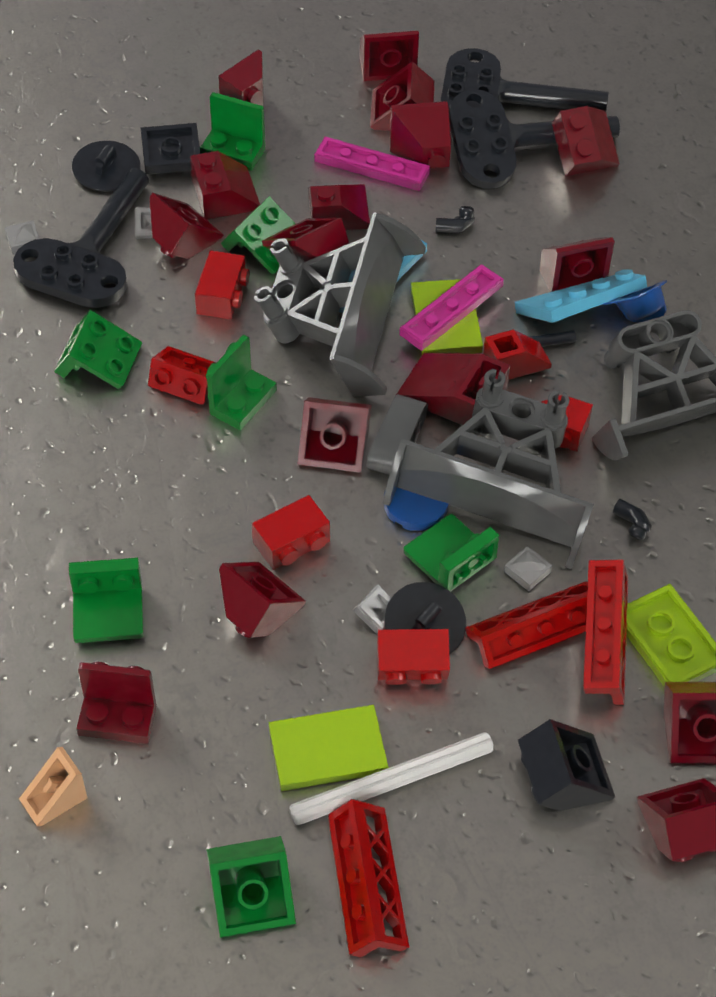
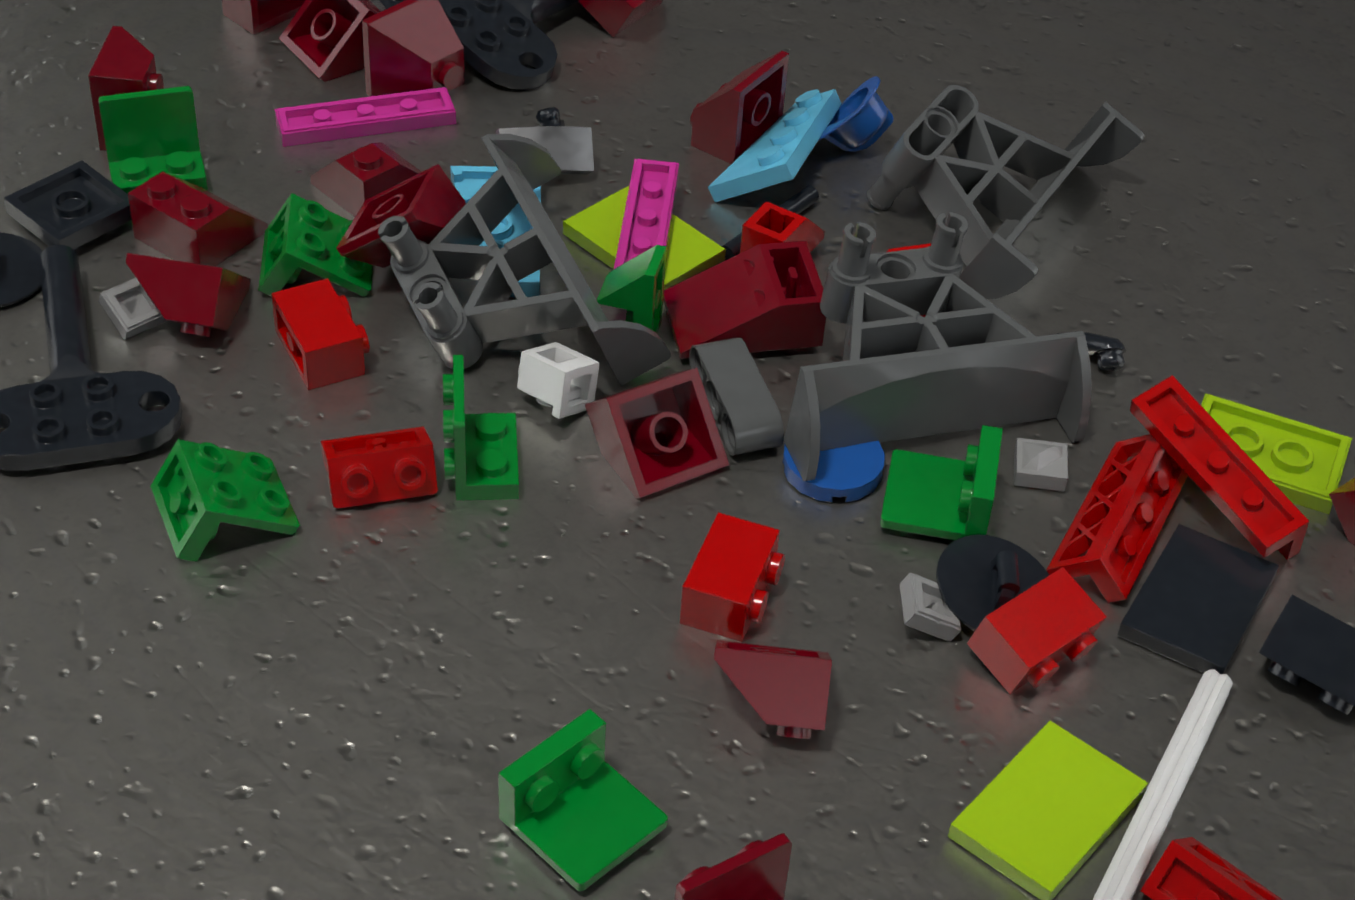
camera: 40 degrees left, 10 degrees down
none -> flat silver slope [495,126,594,175]
none -> white brick [517,342,600,419]
none -> green slope [597,245,666,333]
none -> black tile [1117,524,1279,674]

